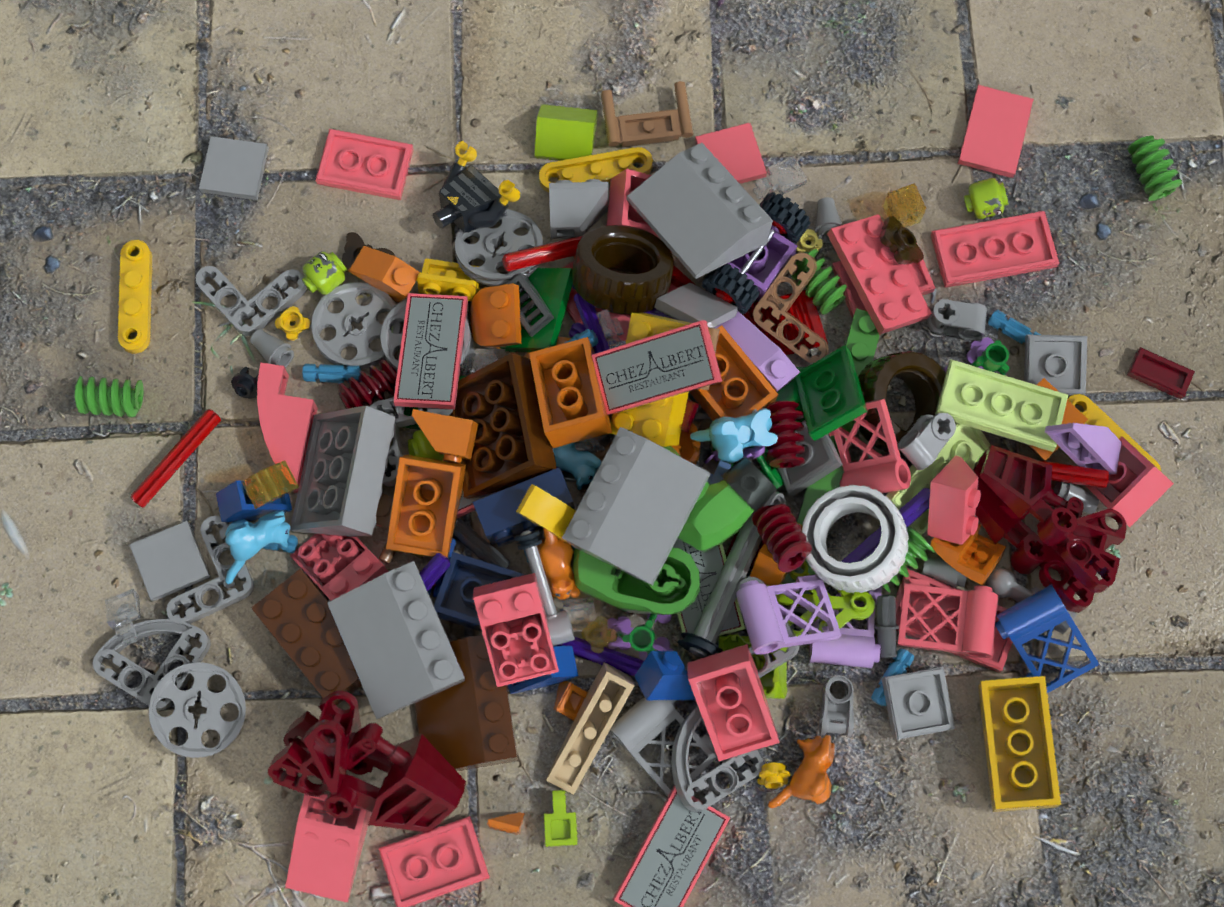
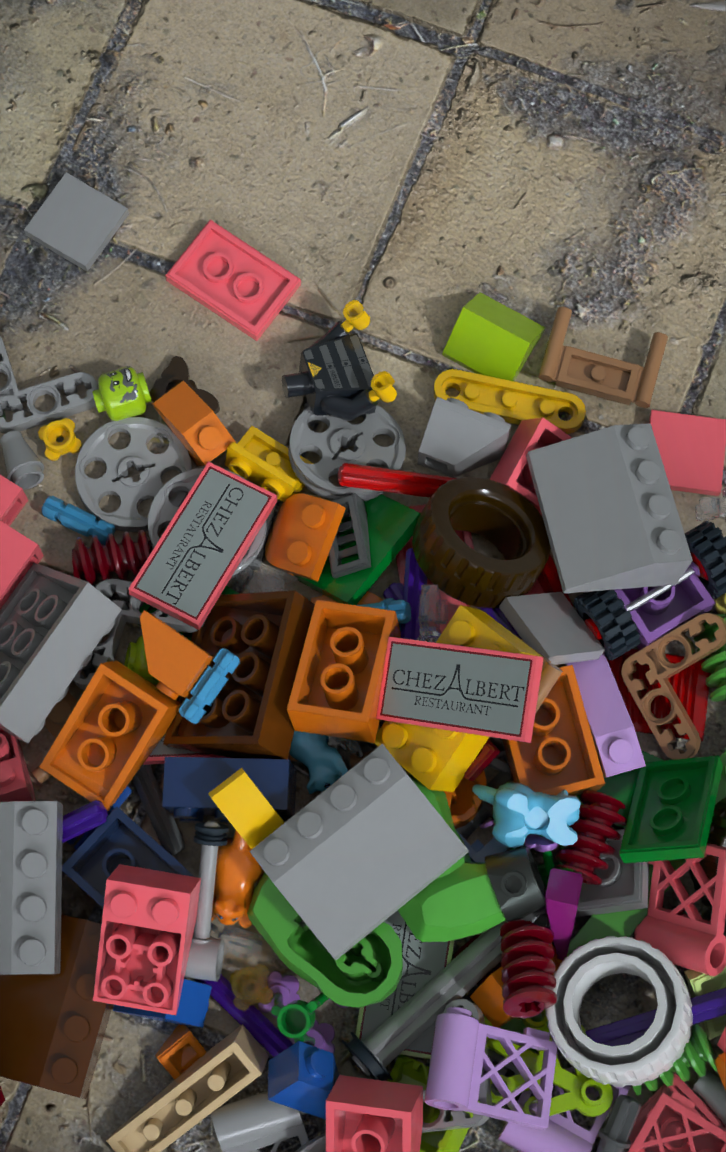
camera: 25 degrees right, 0 degrees up
none -> dark azure axle [178,648,240,724]
none -> magenta slope [545,868,583,960]

